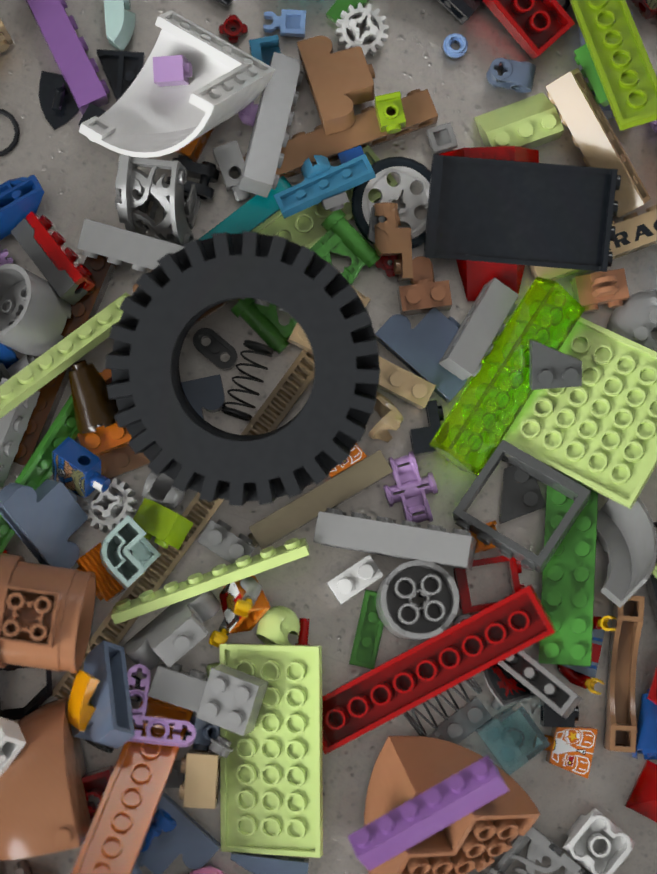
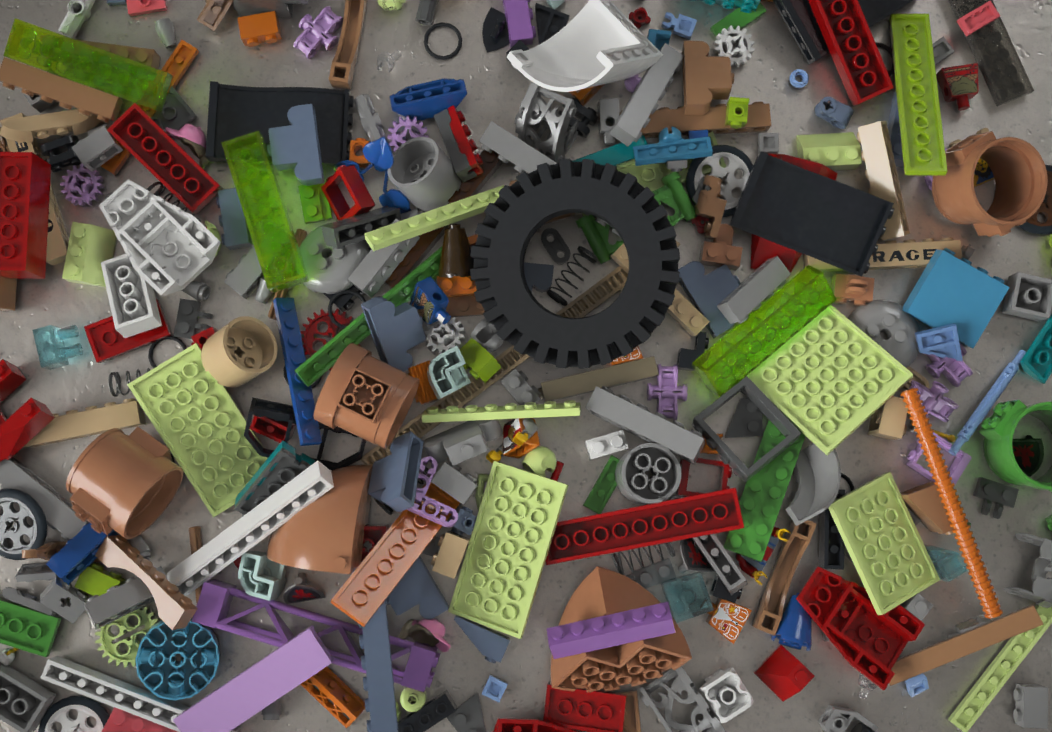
camera: 20 degrees right, 0 degrees up
light orange slope [68,669,99,732] -> none
blue piece [140,808,177,852] -> none
lavender brick [153,55,192,87] -> none
light grey brick [196,664,269,736] -> none
light grey plate [209,735,233,758] -> none
tan hair [368,392,403,443] -> none
dark grey wing [529,339,582,390] -> none
bright green piece [574,44,610,107] -> none

